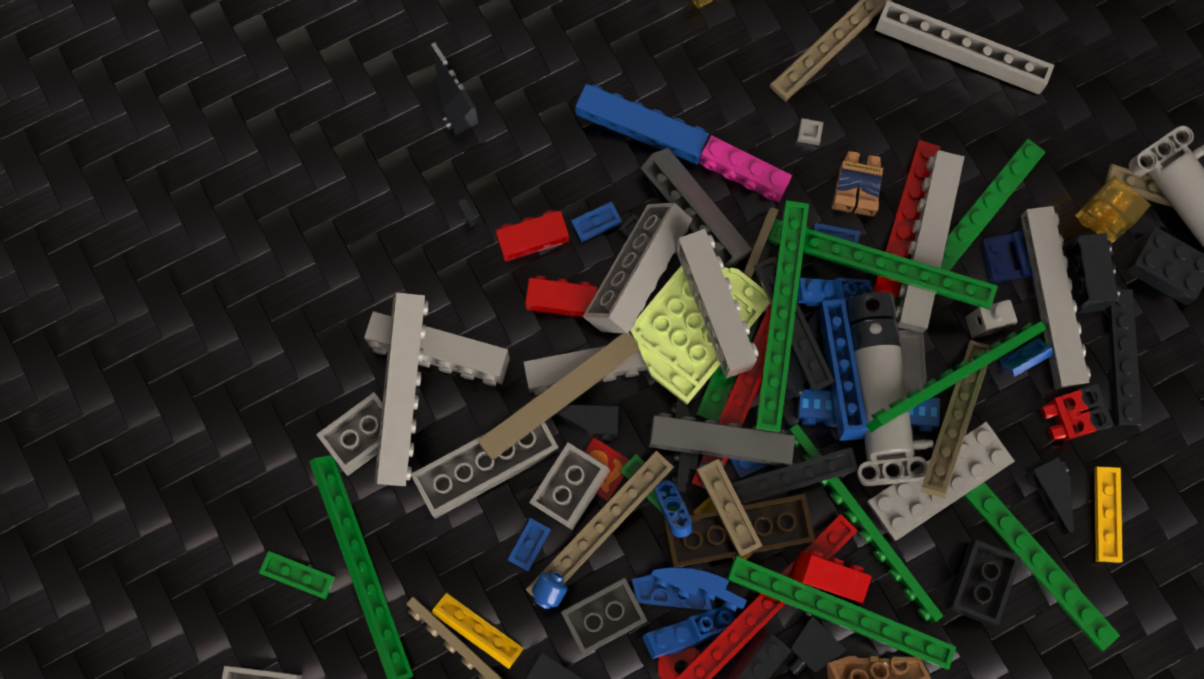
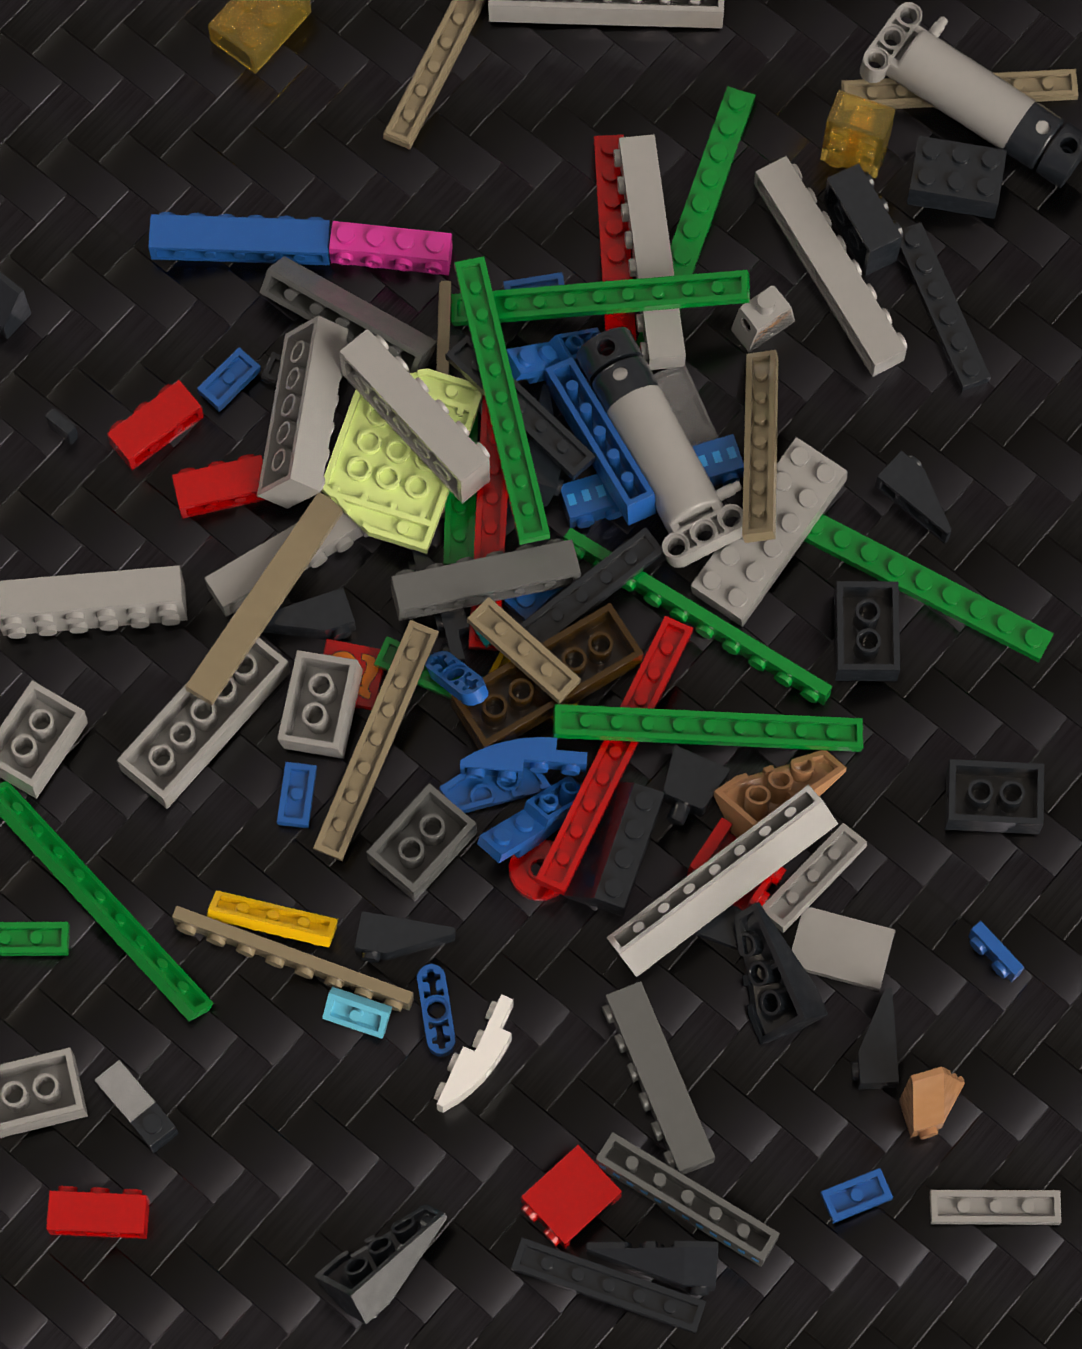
camera: 20 degrees left, 5 degrees down
light grey brick [375,293,428,486] -> none
blue head [532,571,567,609] -> none
red brick [792,550,872,603] -> none
light grey tile [797,118,823,145] -> none
hips [831,151,883,217] -> none
green plate [866,321,1047,433] -> none
clear blue plate [981,231,1033,284] -> none
blue plate [1000,338,1053,377] -> none
red hips [1040,384,1114,441] -> none
yellow plate [1094,467,1123,563] -> none

